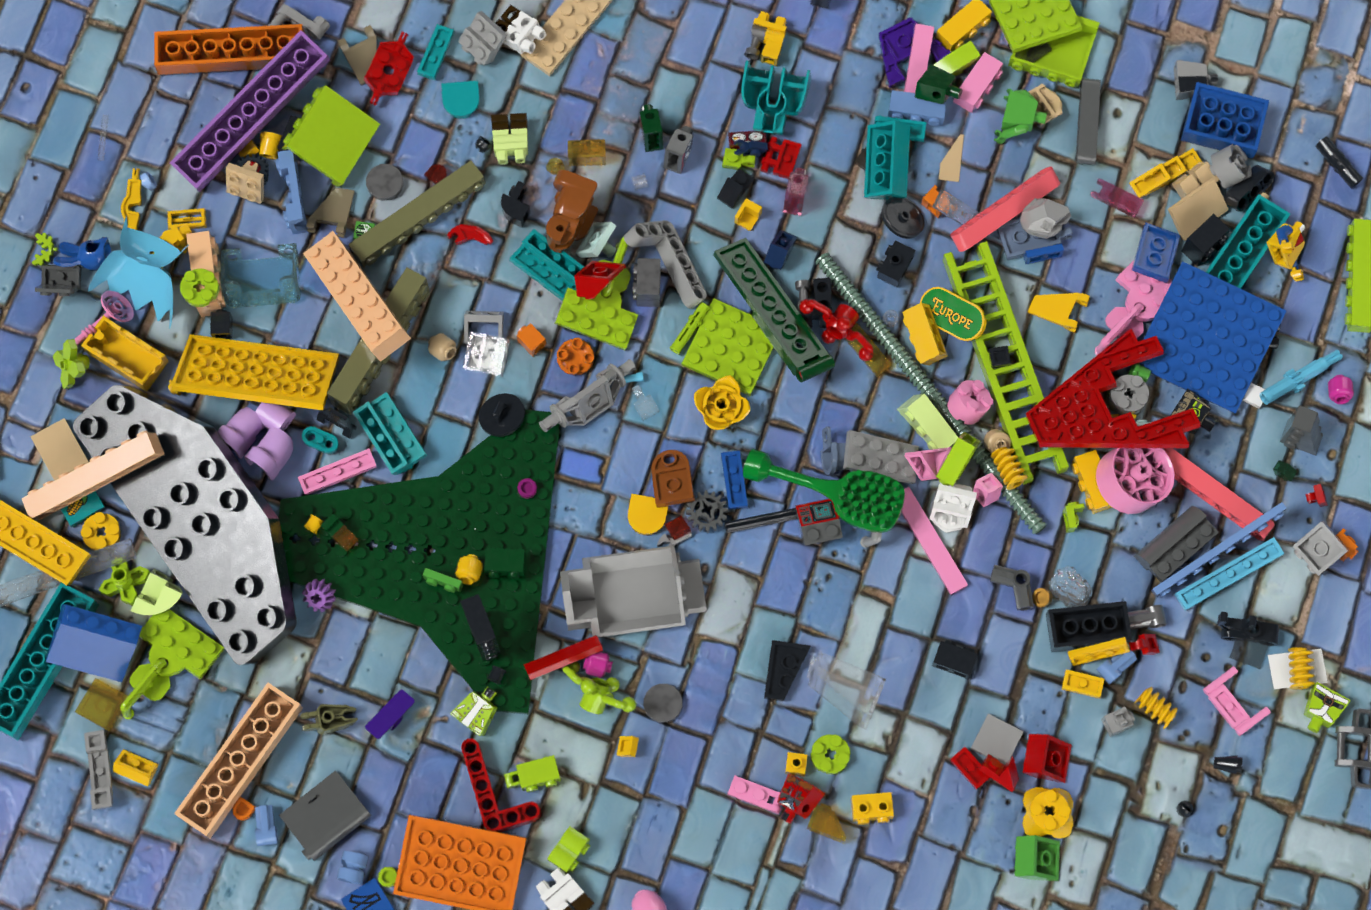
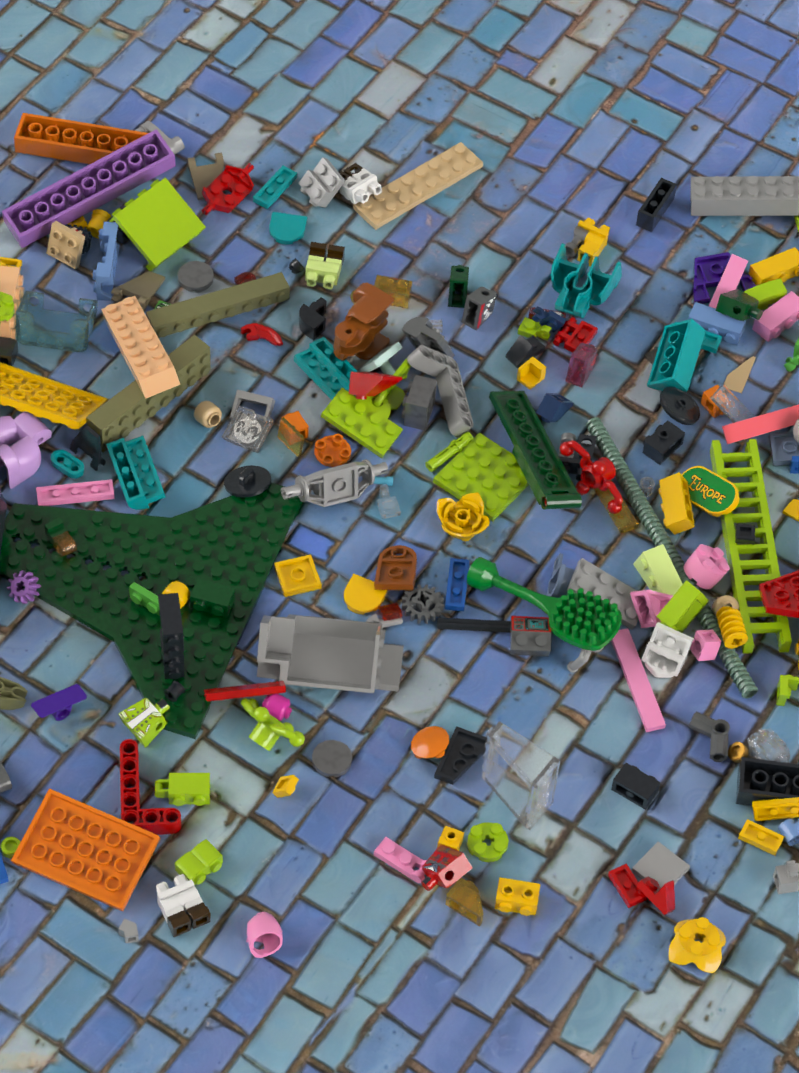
camera: 10 degrees right, 20 degrees down
yellow axle [304,514,323,534] -> none
magenta tile [517,478,537,499] -> none
bright green slope [1014,835,1060,881] -> none
red slope [1023,734,1072,783] -> none
none -> yellow tile [274,554,322,597]
none -> clear yellow piece [277,417,305,457]
none -> dark grey brick [402,317,455,358]
none -> orange dish [411,726,449,759]

